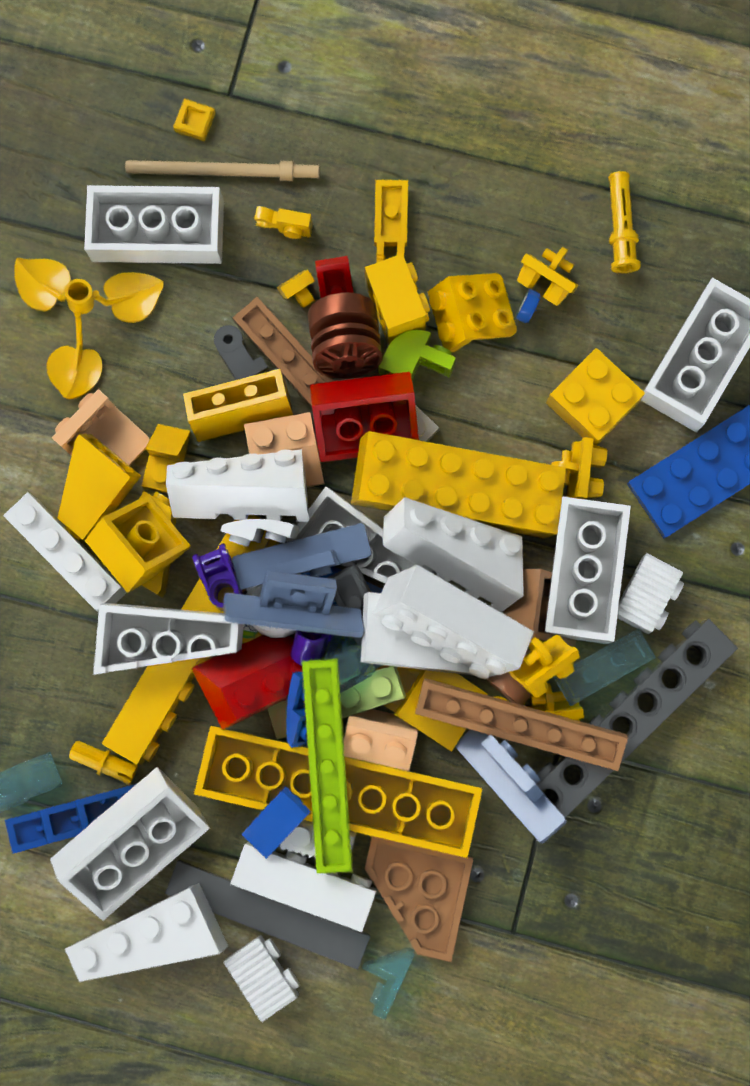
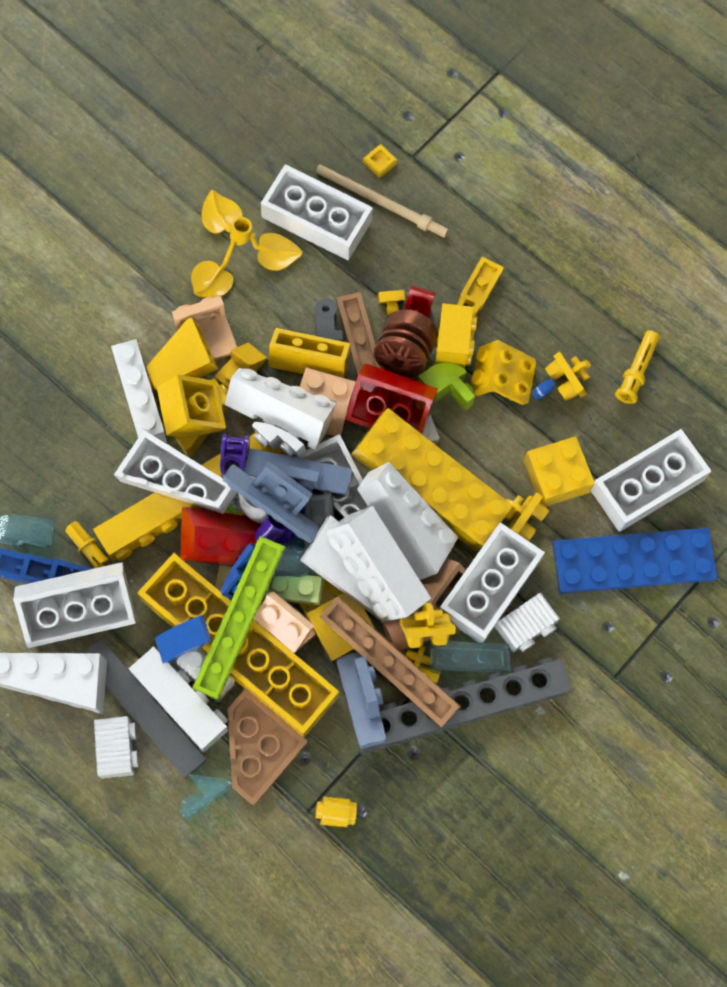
camera: 15 degrees right, 10 degrees down
yellow plate [254,206,313,239] -> none
none -> yellow brick [315,796,357,827]

